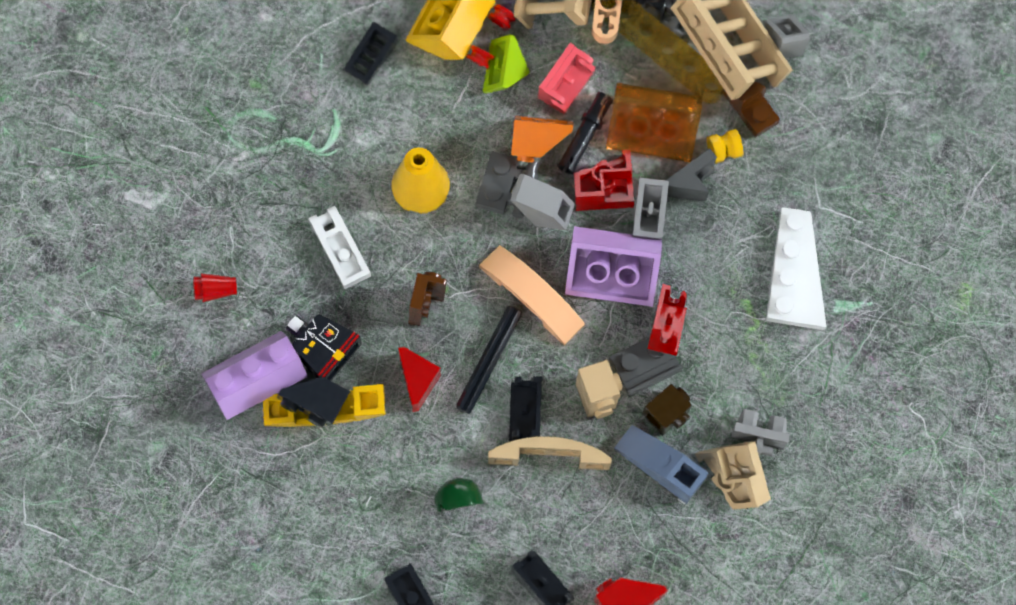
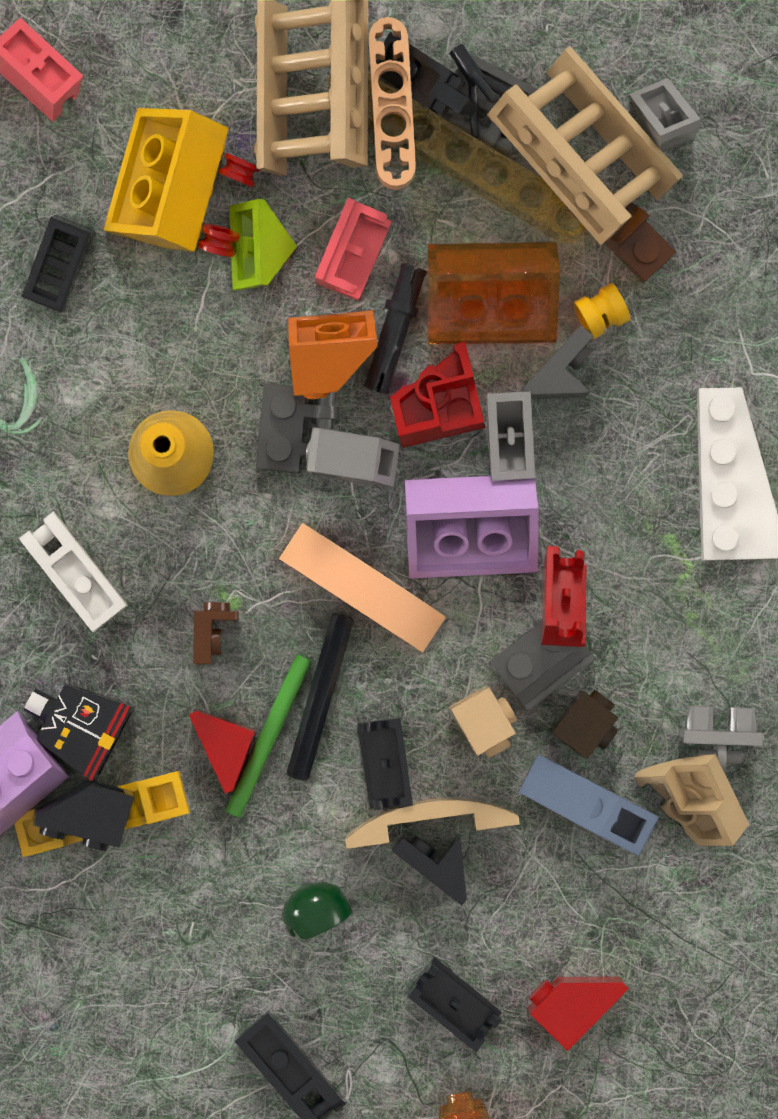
camera: 15 degrees left, 15 degrees up
none -> bright green bar [225,654,312,818]
none -> black slope [392,835,467,906]

